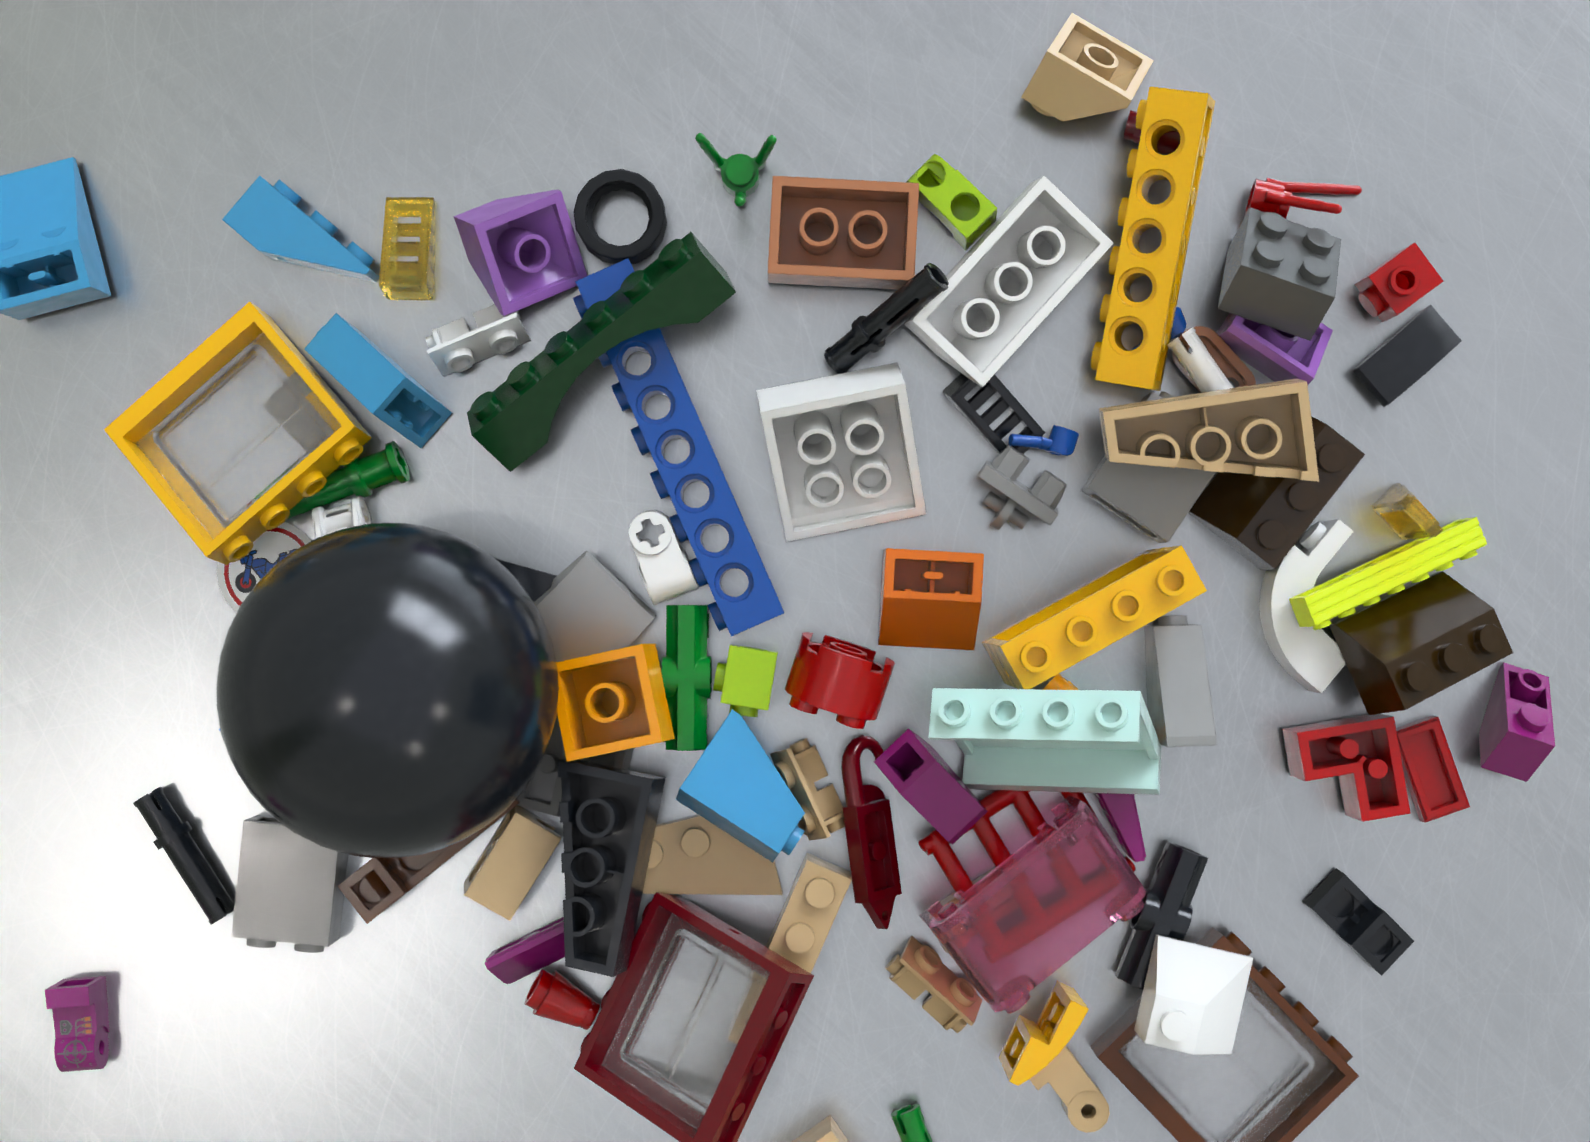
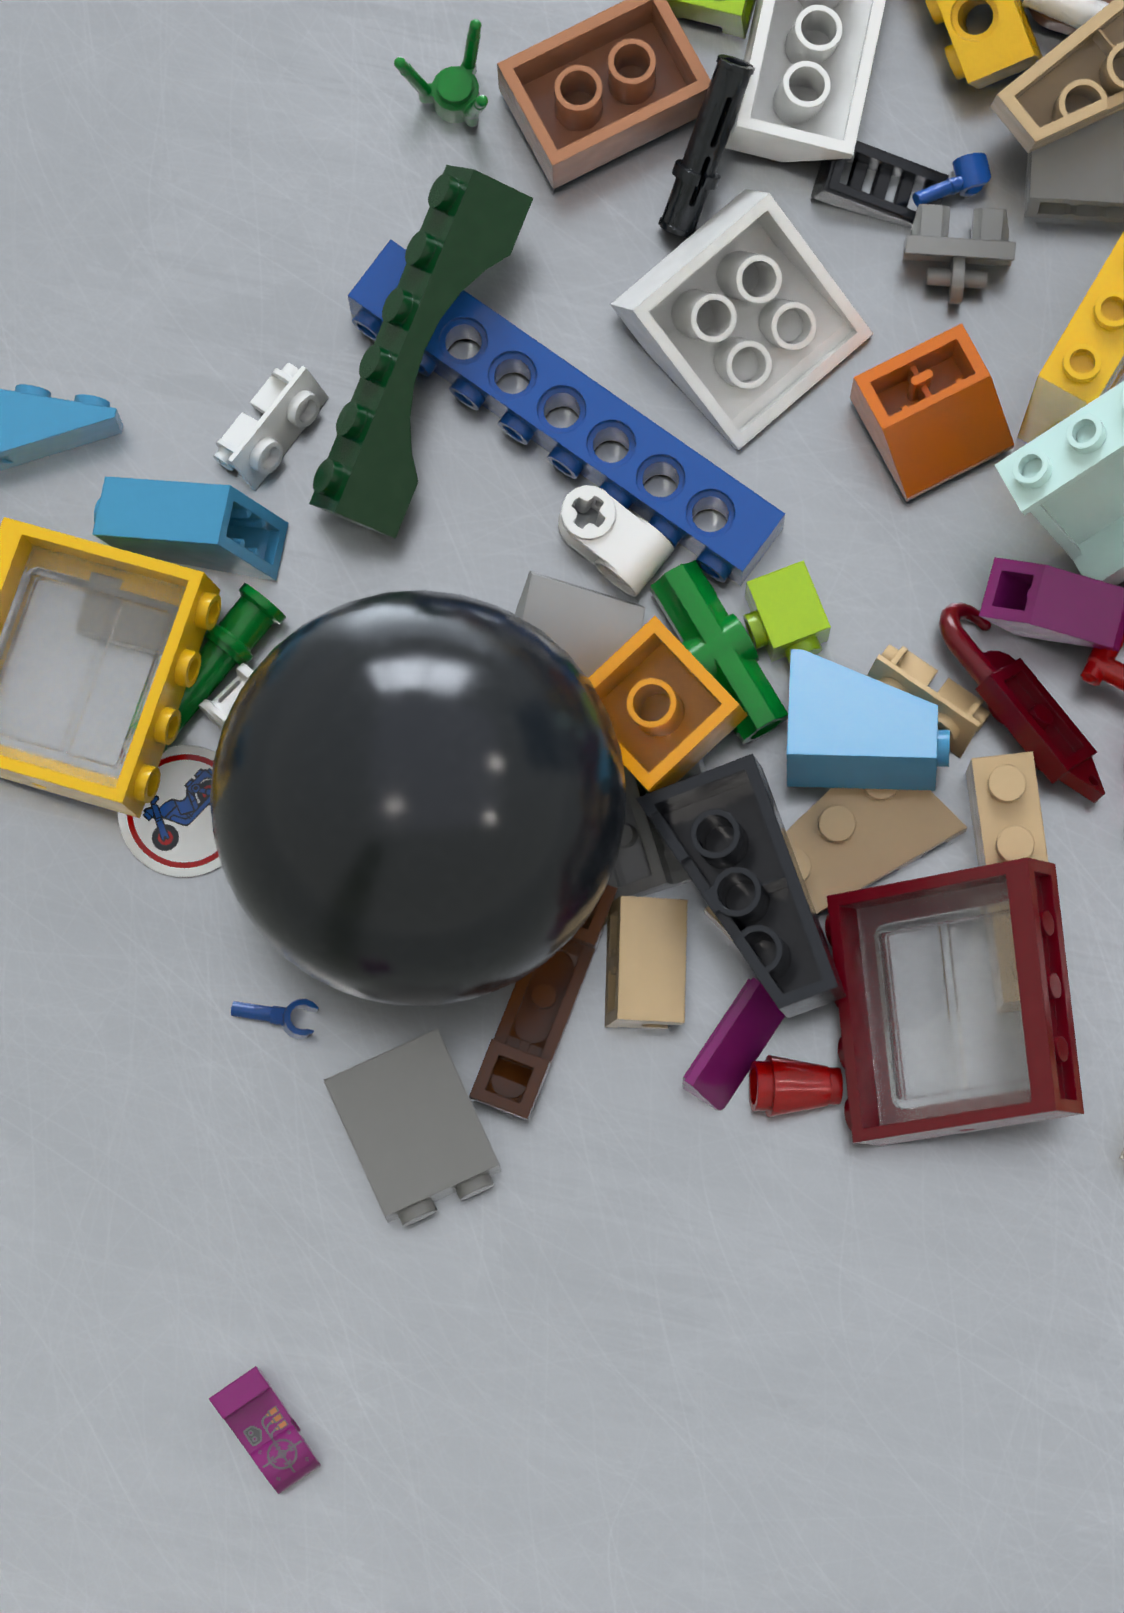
camera: 25 degrees left, 10 degrees down
black pin [133,787,234,925] -> none
clear yellow slope [379,197,435,300] -> none
medium lavender slope [454,190,587,316] -> none
black tyre [573,169,667,264] -> none
red brick [785,632,895,729] -> none

